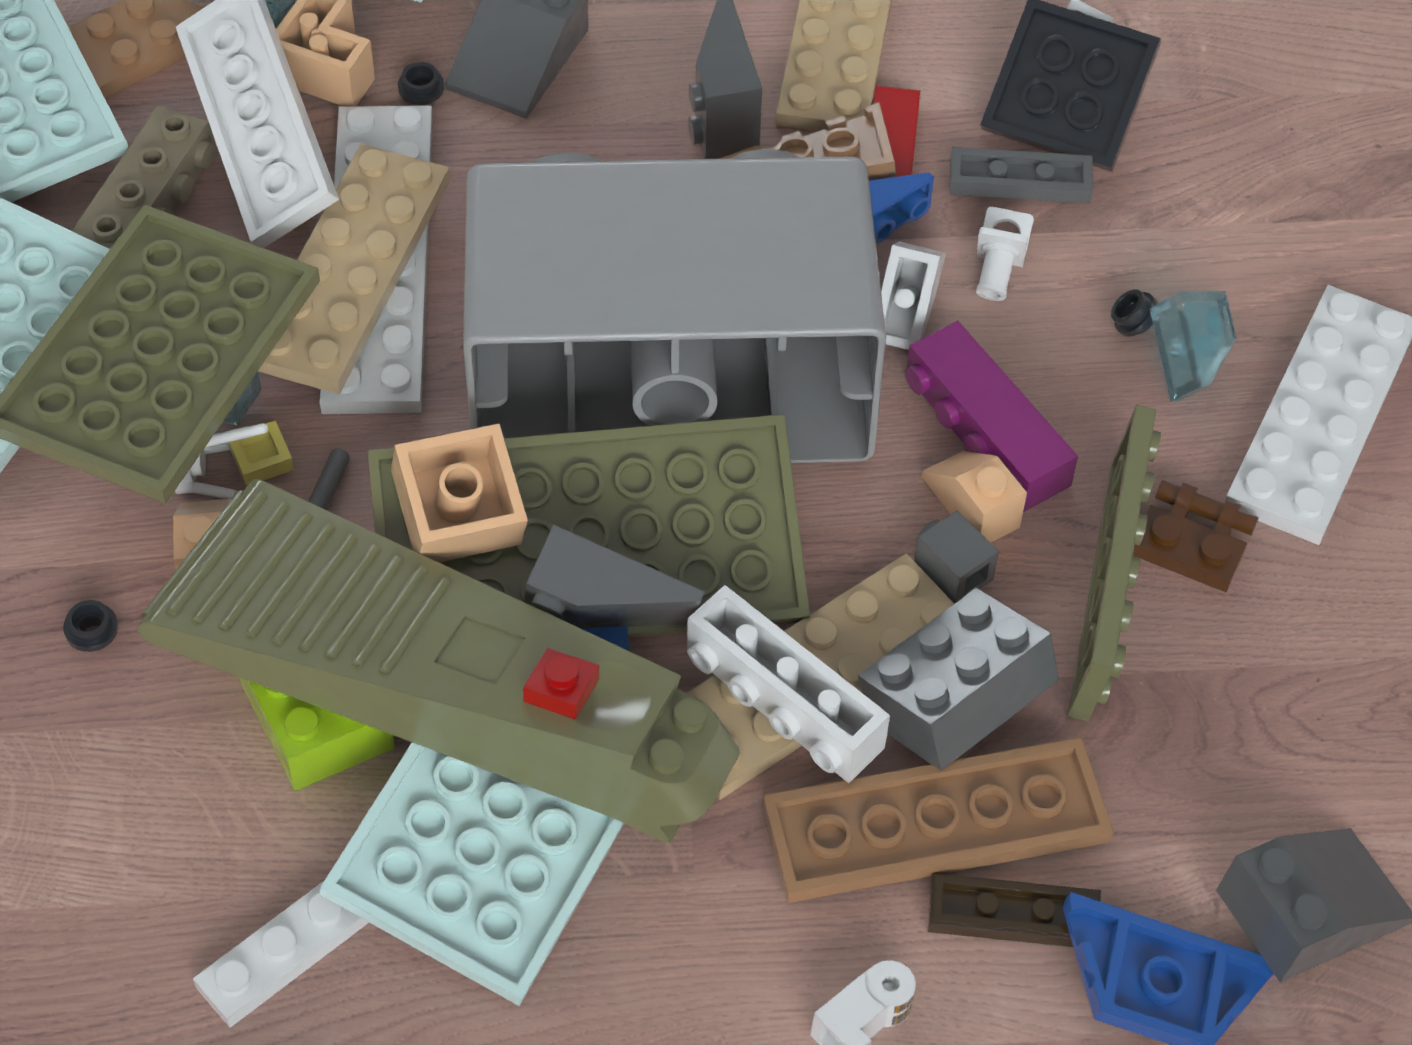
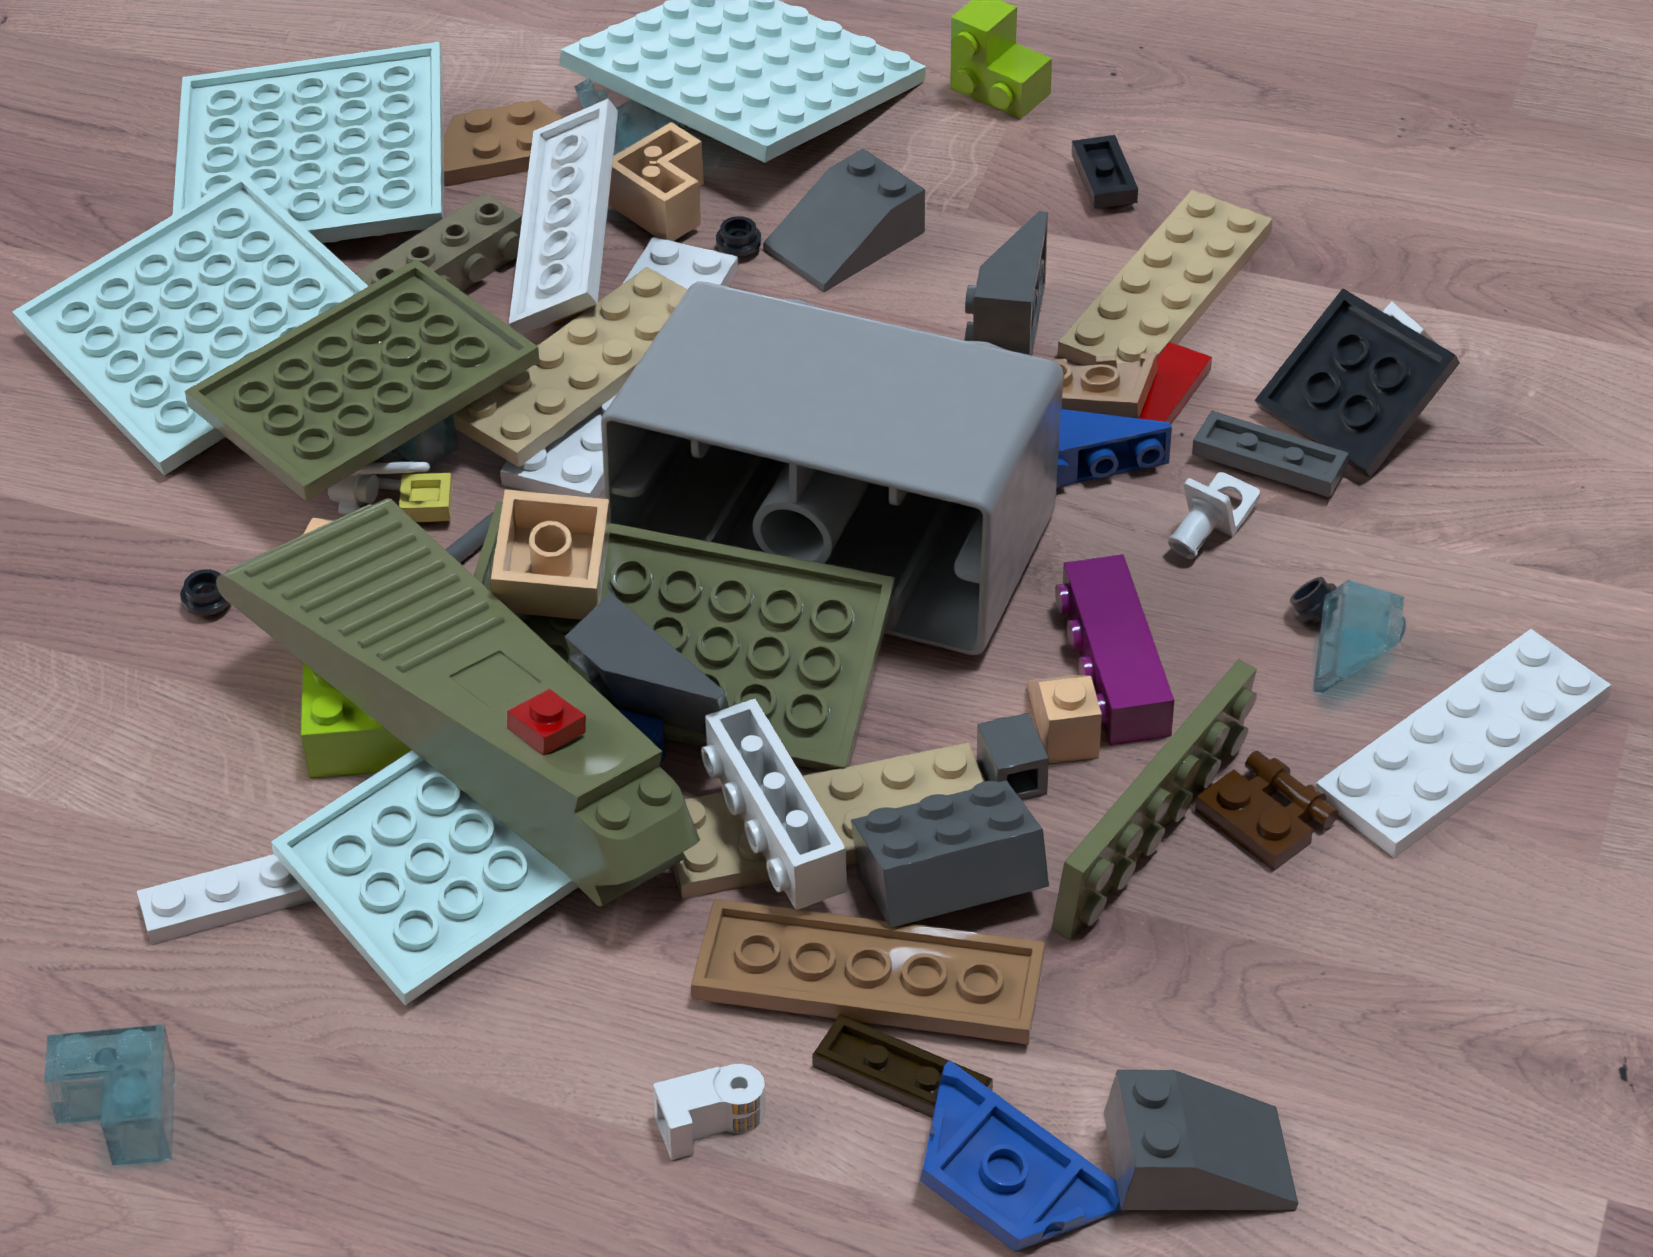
camera: 25 degrees right, 10 degrees down
white slope [881,242,946,350] -> none

